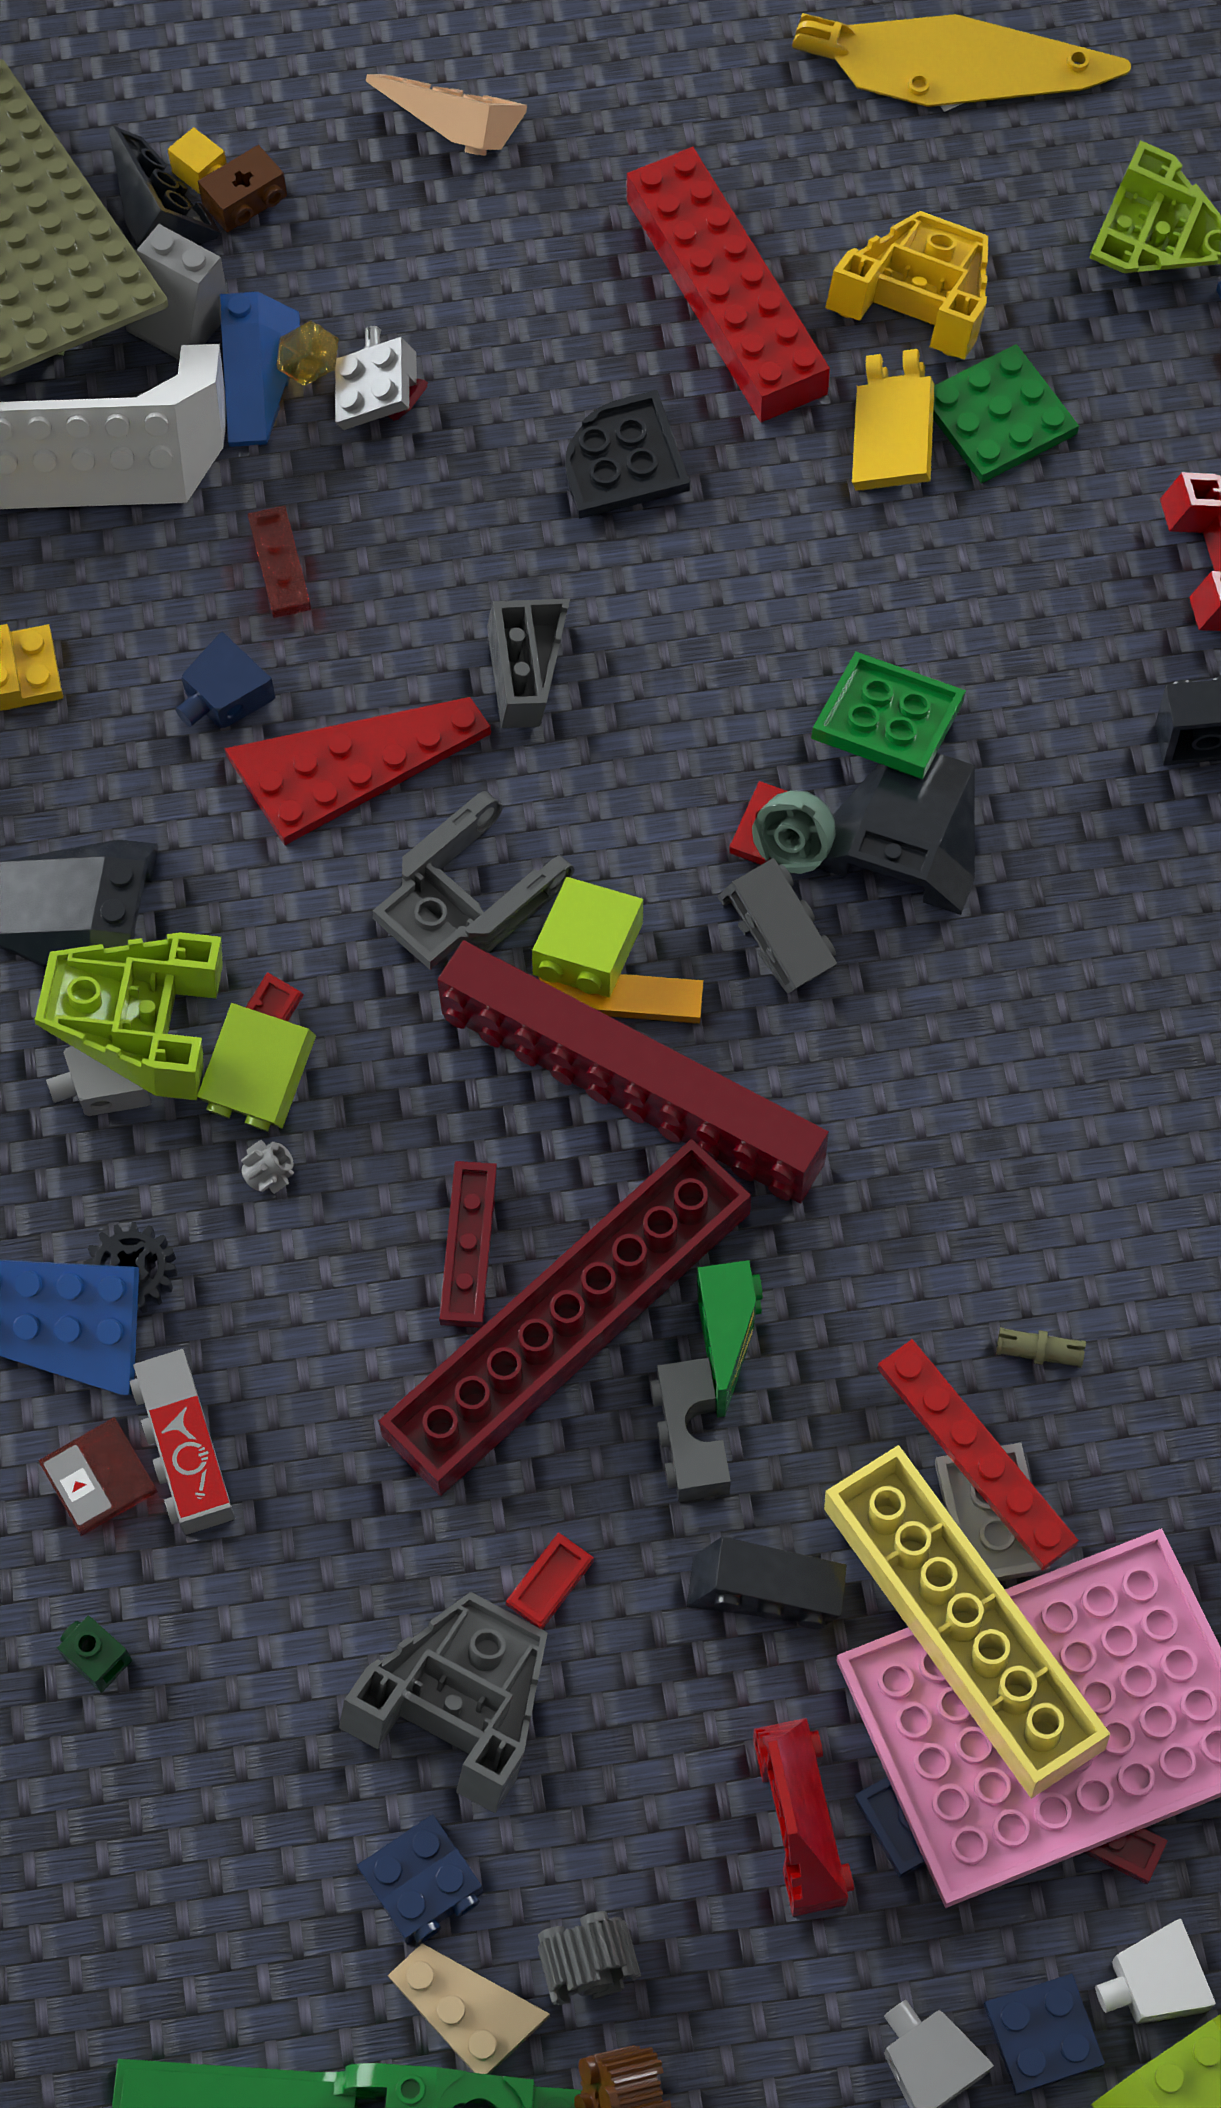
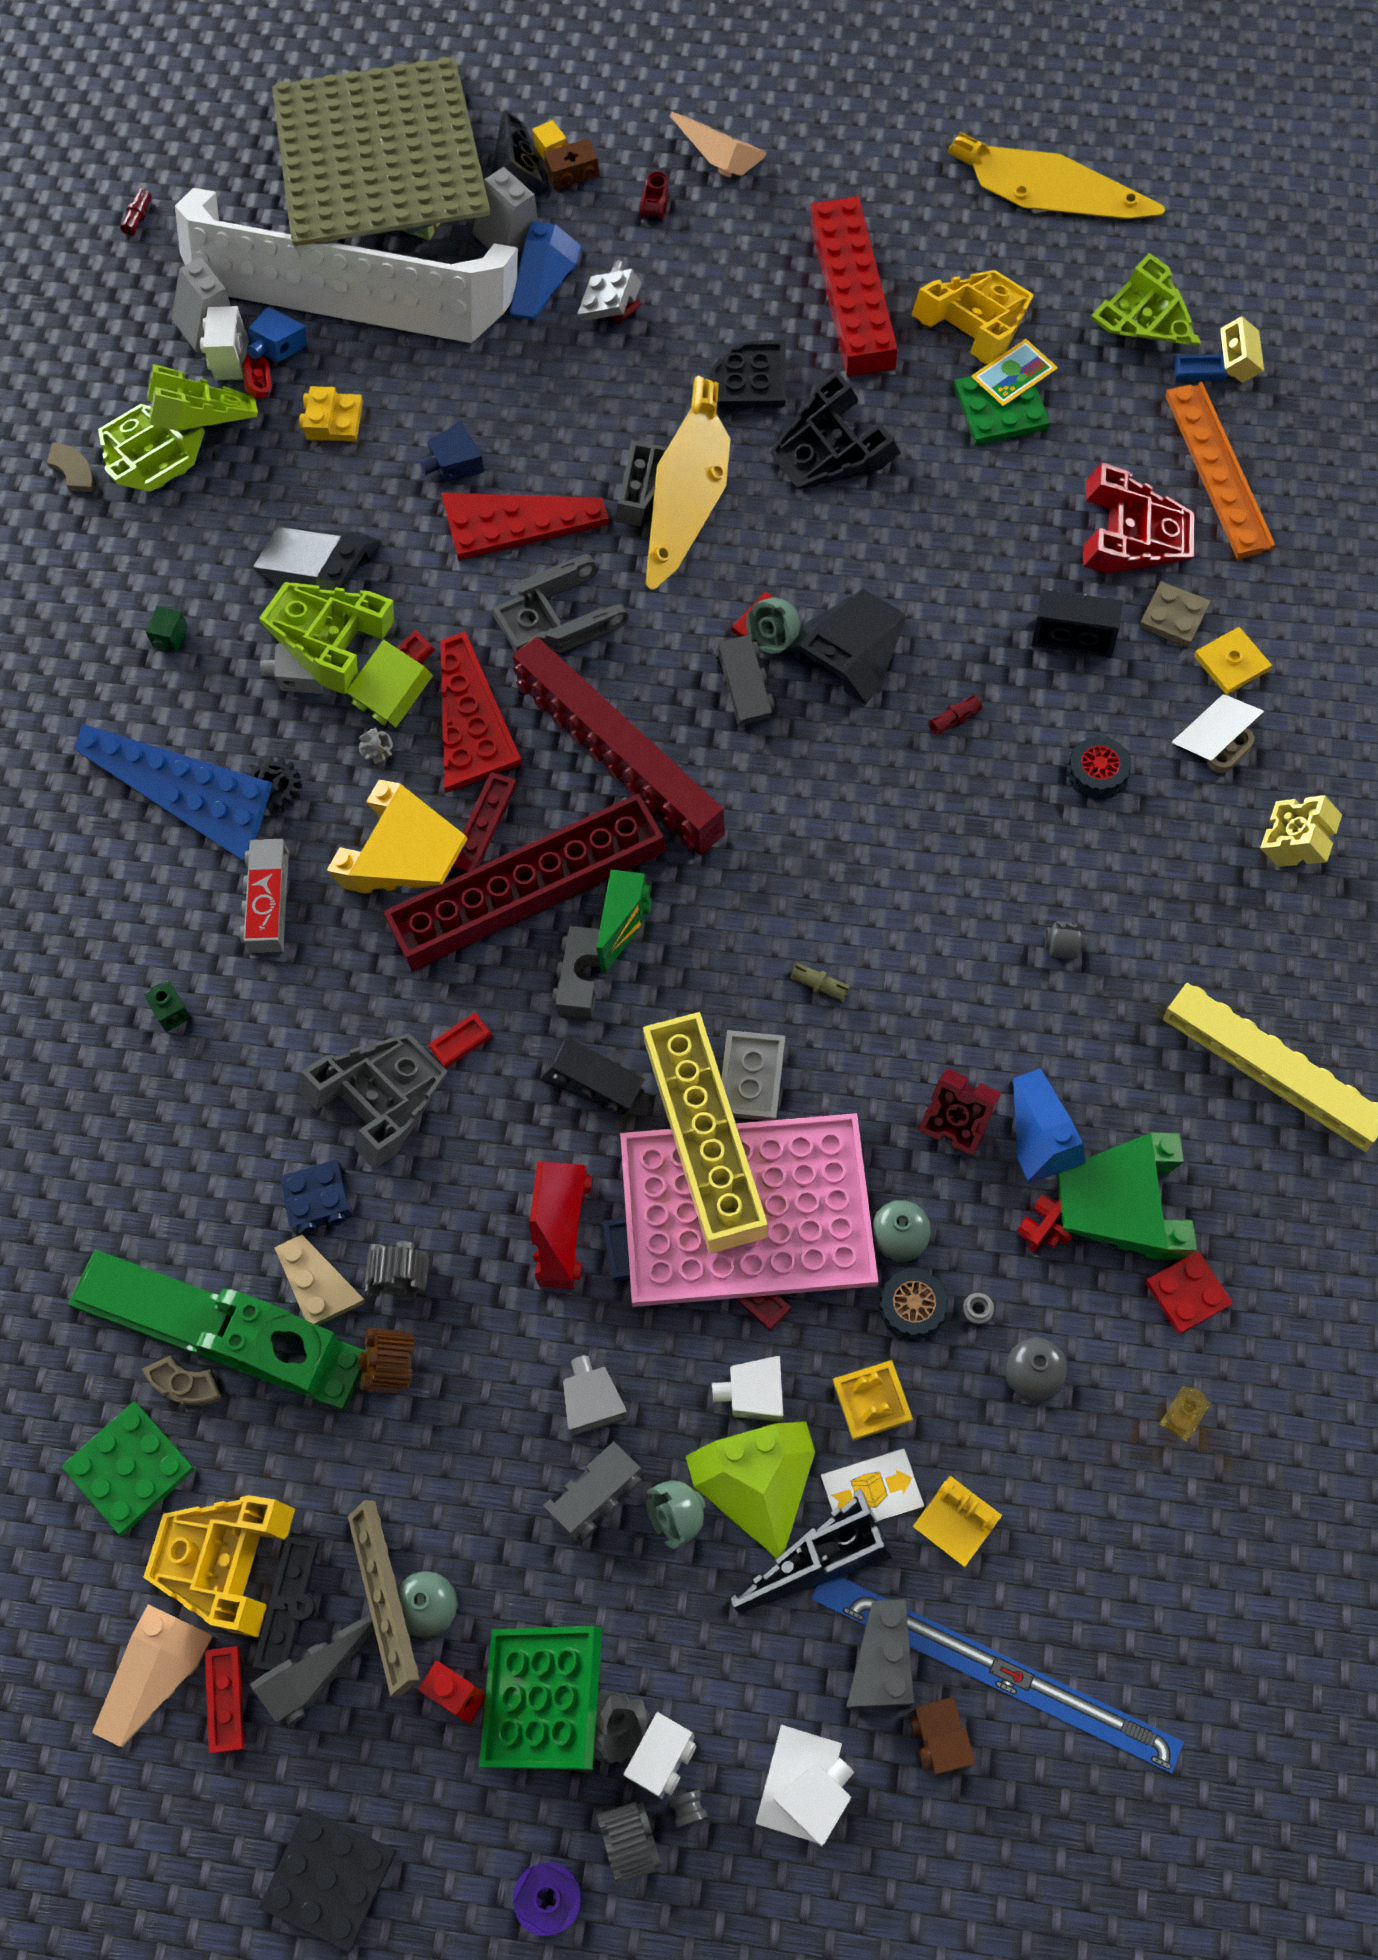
camera: 20 degrees right, 0 degrees up
clear red tile [38,1417,158,1536] -> none
clear red plate [248,505,311,618] -> none
clear yellow brick [277,321,339,386] -> none
lime brick [532,877,643,998] -> none
light orange tile [539,974,704,1024] -> none
green plate [811,651,966,779] -> none
yellow tile [852,349,934,491] -> none
red plate [877,1339,1079,1571] -> none
dark blue plate [984,1973,1105,2096] -> none
none -> yellow wedge [327,780,468,894]
none -> red wing [440,632,522,793]
none -> dark red piece [639,171,669,220]
none -> yellow wing [646,376,730,590]
none -> black wedge [770,370,901,490]
none -> dark red pin [928,695,983,736]
none -> sticker [971,339,1058,406]

